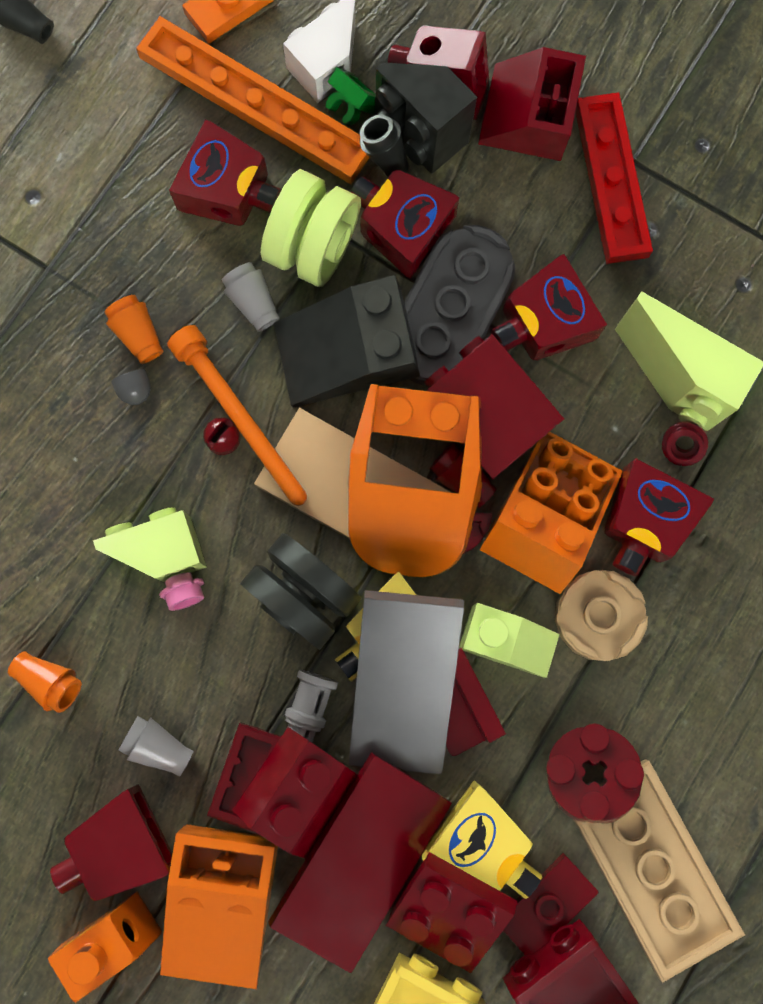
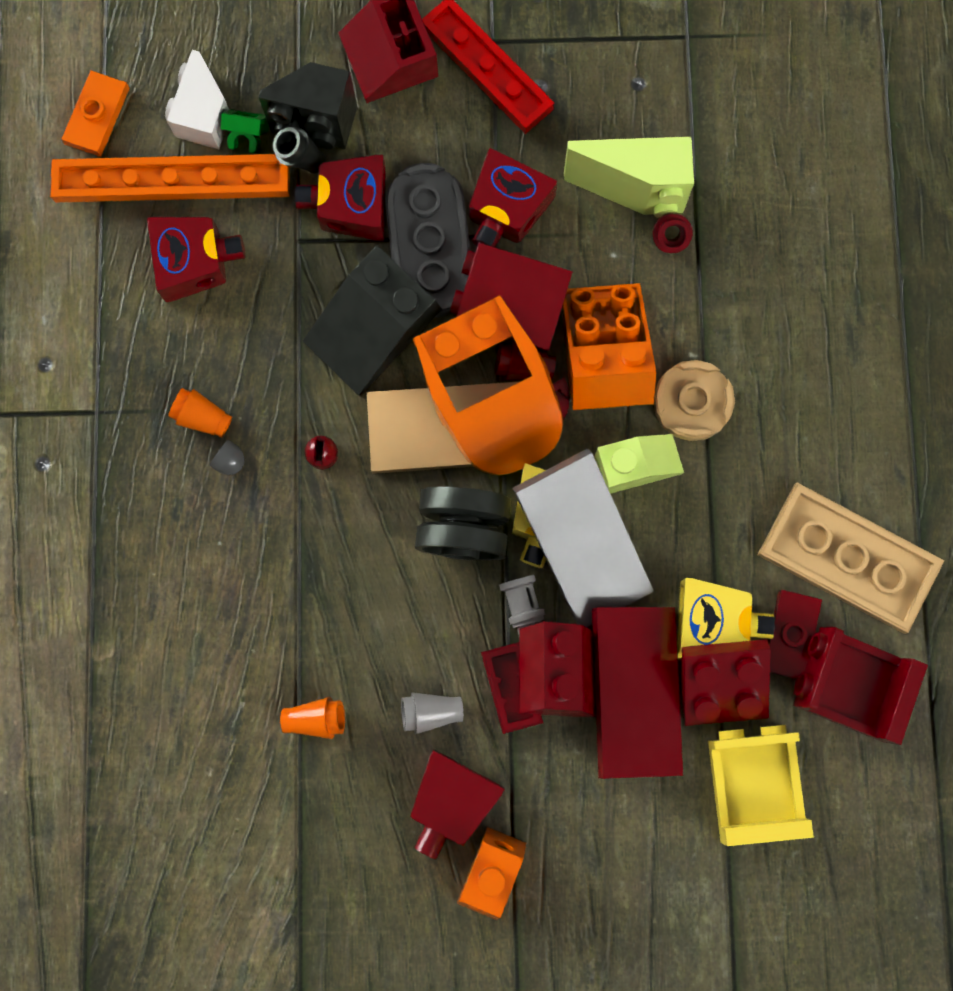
camera: 25 degrees left, 0 degrees up
yellowish green slope [93,508,207,582] -> none
bright pink plate [159,572,204,611] -> none
orange slope [160,824,278,989] -> none
orange piece [167,325,307,506] -> none
light grey cone [222,262,280,332] -> none
yellowish green wheel [260,169,361,287] -> none
torso [388,25,489,120] -> none
dark red panel [446,648,506,756] -> none
dark red plate [546,723,644,824] -> none
dark red torso [604,458,714,576] -> none

